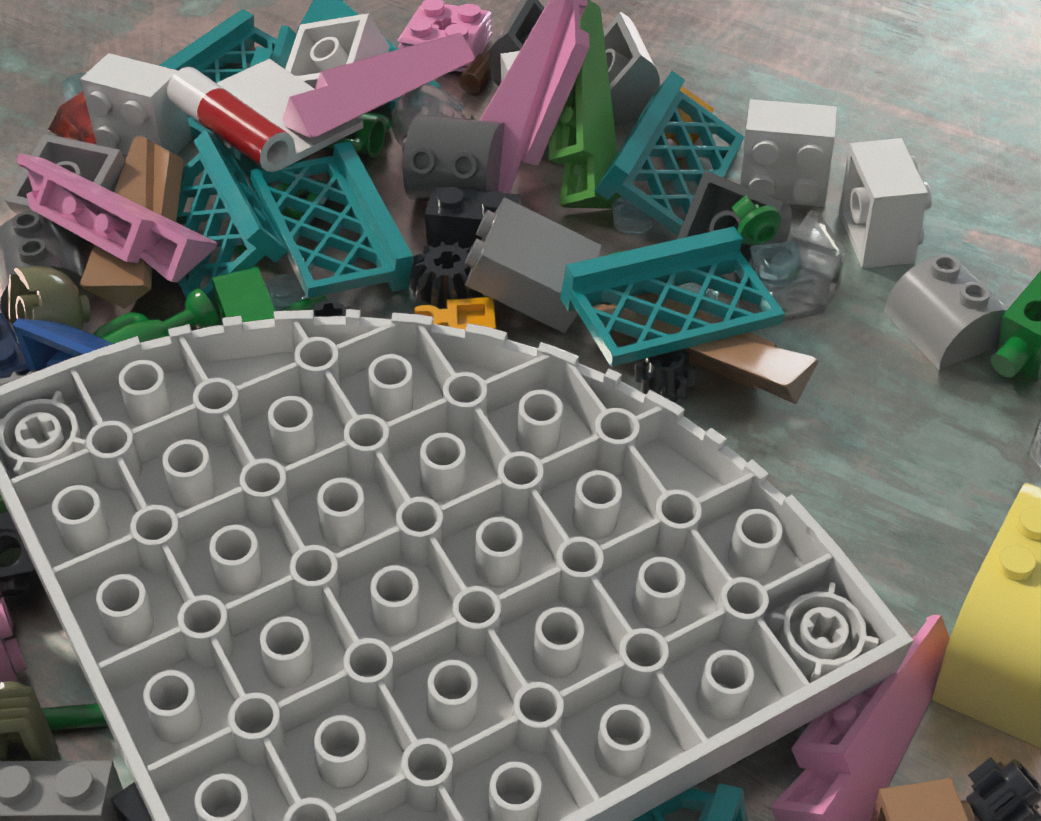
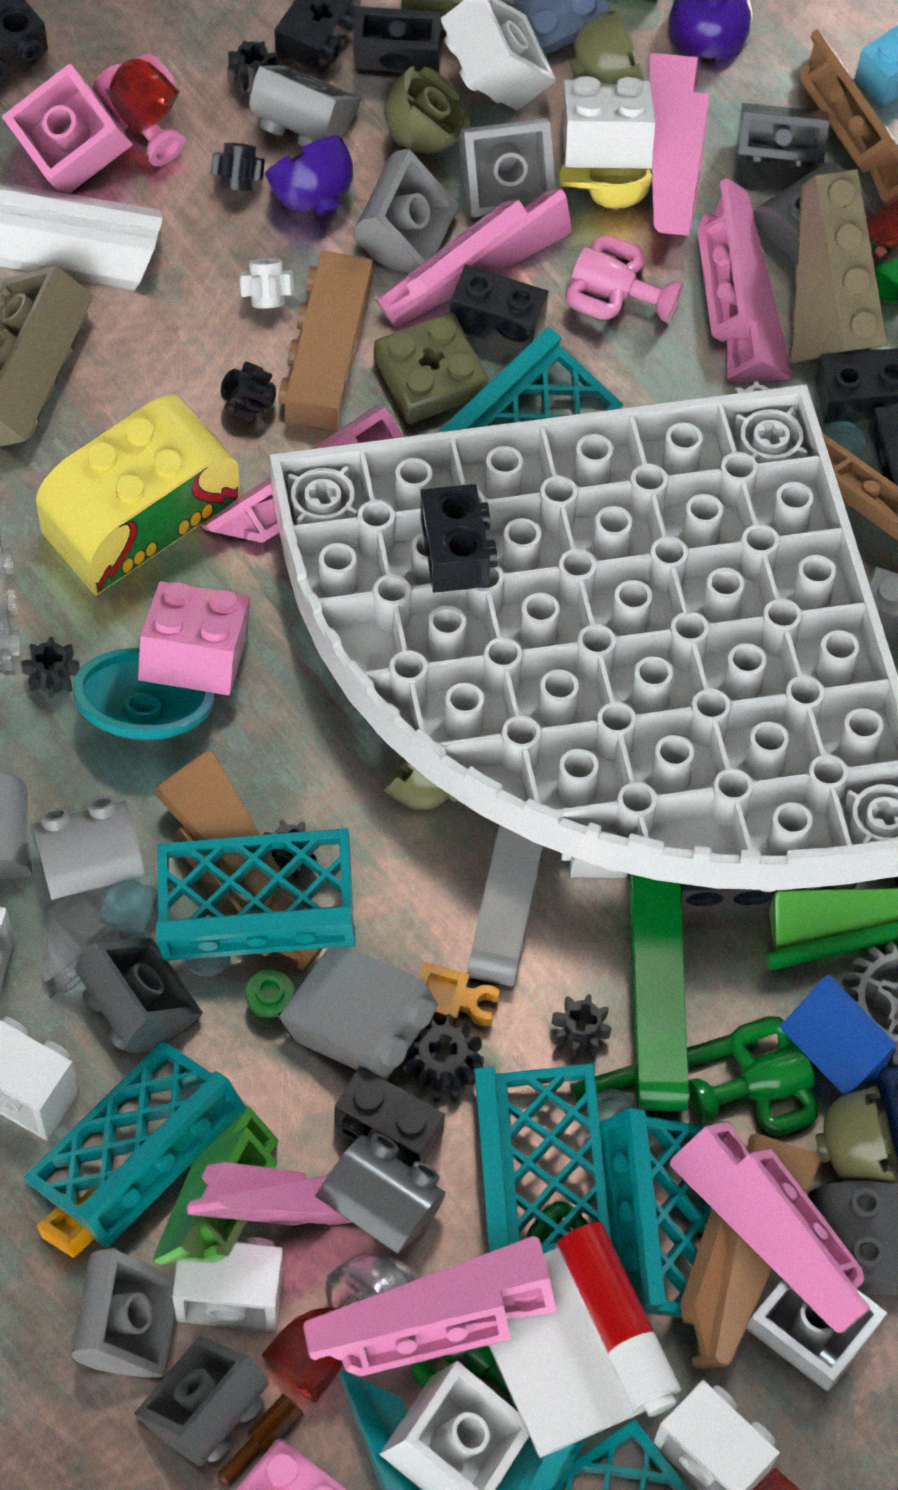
camera: 165 degrees left, 20 degrees up
green plate [732,195,782,245] -> none
none -> black gear [21,637,80,698]
none -> light grey brick [31,796,146,900]
none -> teal dish [73,648,214,741]
none -> bright pink brick [138,581,251,696]
none -> clear red brick [261,1307,343,1401]
none -> black brick [420,484,498,593]

